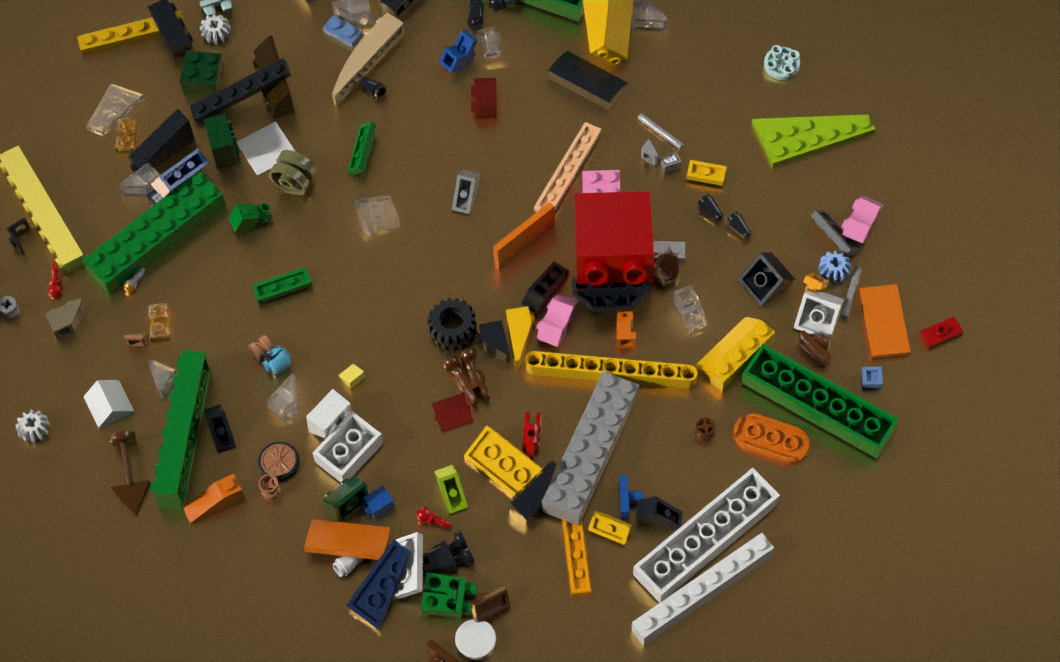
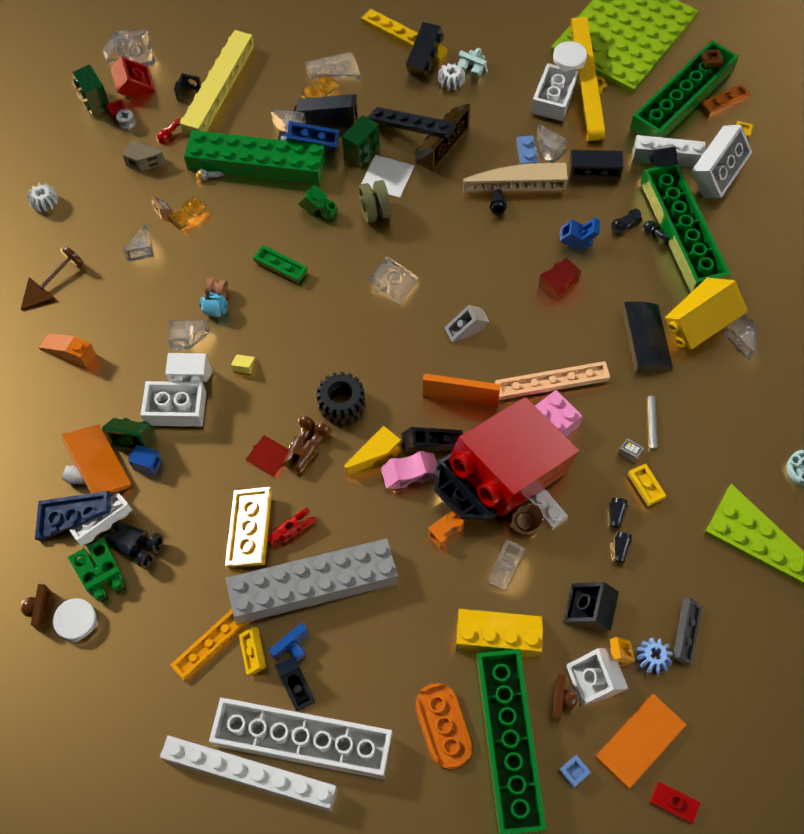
camera: 50 degrees right, 0 degrees up
white slope [84,380,135,429] -> none
green brick [151,350,211,510] -> none
dark green brick [180,51,225,95] -> none
black slope [204,404,236,452] -> none
nougat wheel [258,442,299,480] -> none
nougat wheel [258,474,280,500] -> none
green plate [347,121,376,176] -> none
red bar [416,506,453,528] -> none
lime slope [434,465,468,514] -> none
reddish brown tile [470,587,511,623] -> none
black slope [476,320,510,363] -> none
clear slope [477,27,502,59] -> none
black slope [509,460,557,520] -> none
yellow beam [525,351,698,389] -> none
light grey slope [641,139,658,166] -> none
reddish brown wheel [695,417,715,441] -> none
light grey bar [841,267,862,319] -> none
bright pink brick [842,195,884,243] -> none

